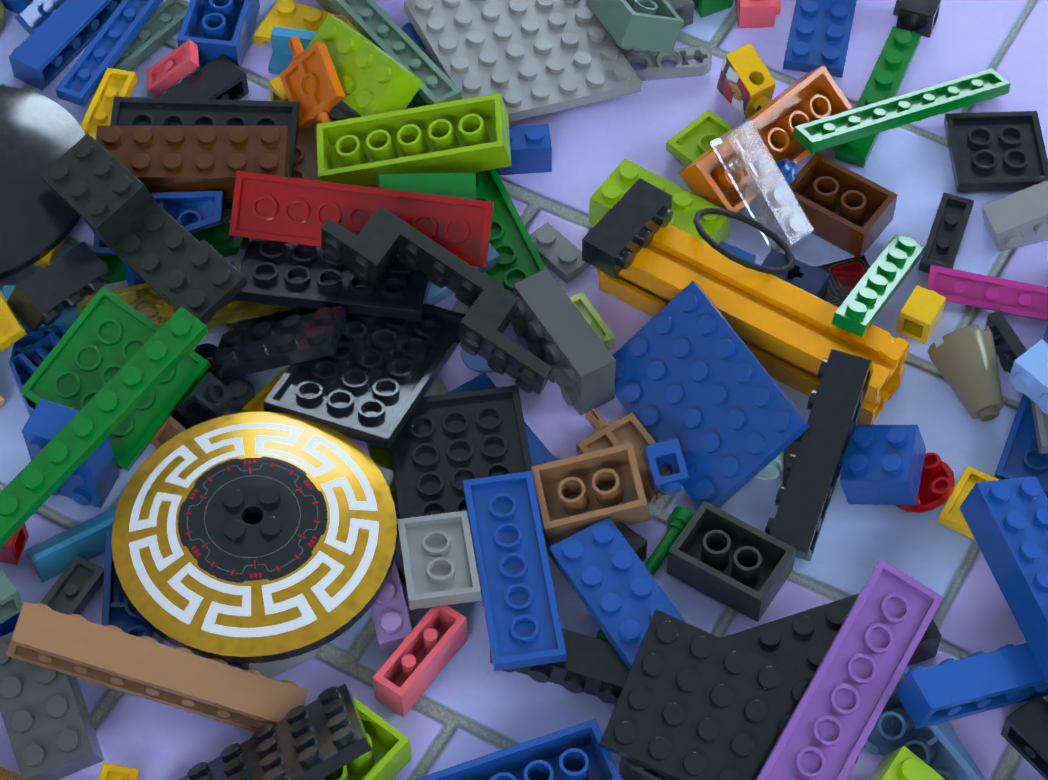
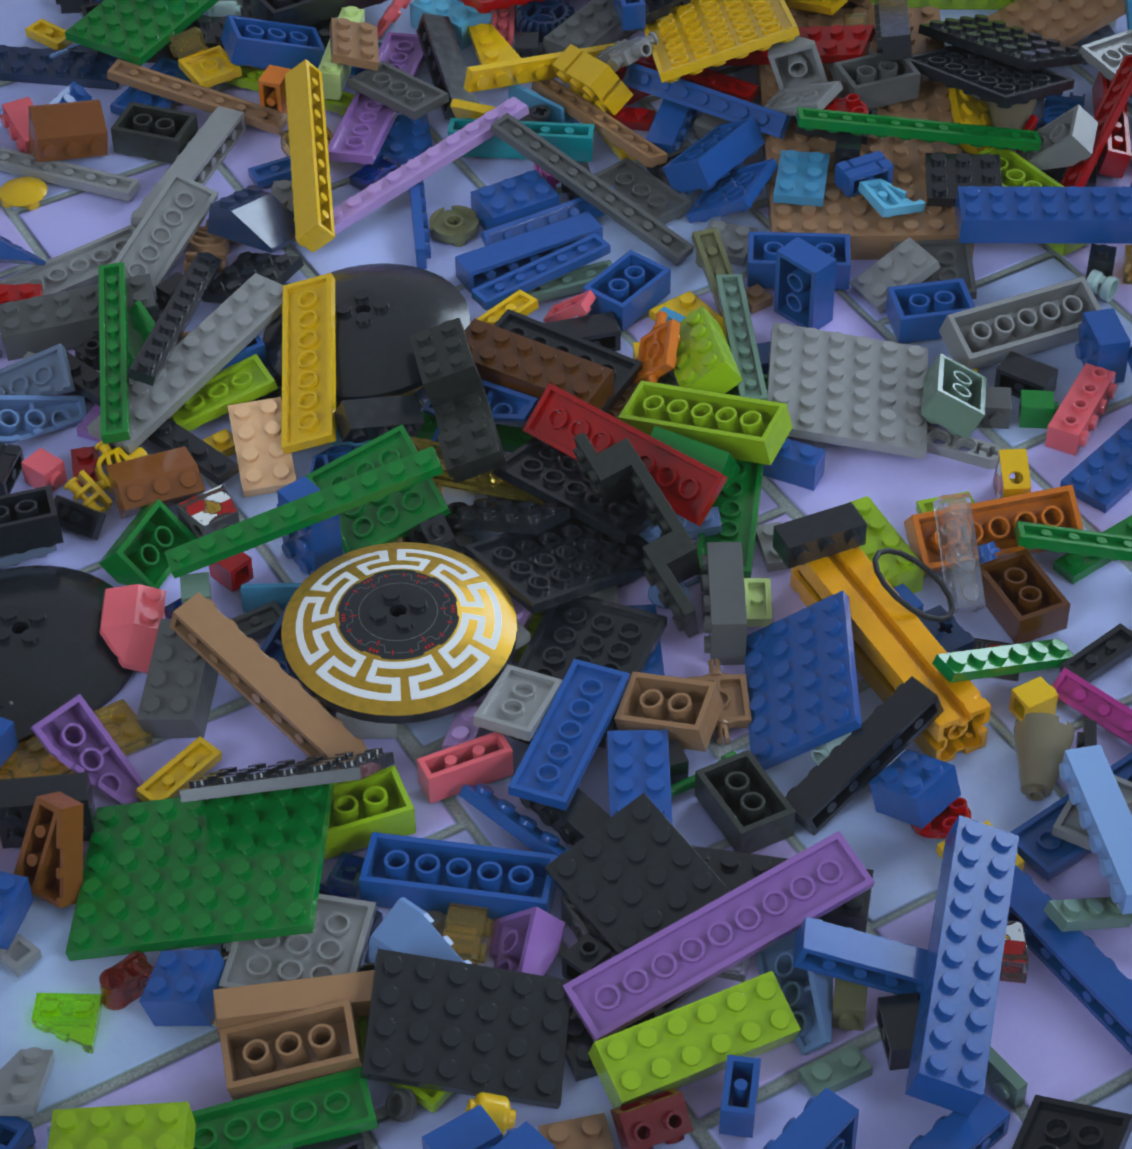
camera: 30 degrees right, 10 degrees down
blue brick [642,438,689,495] -> none
none -> blue plate [459,783,569,857]
none -> olive brick [832,978,868,1031]

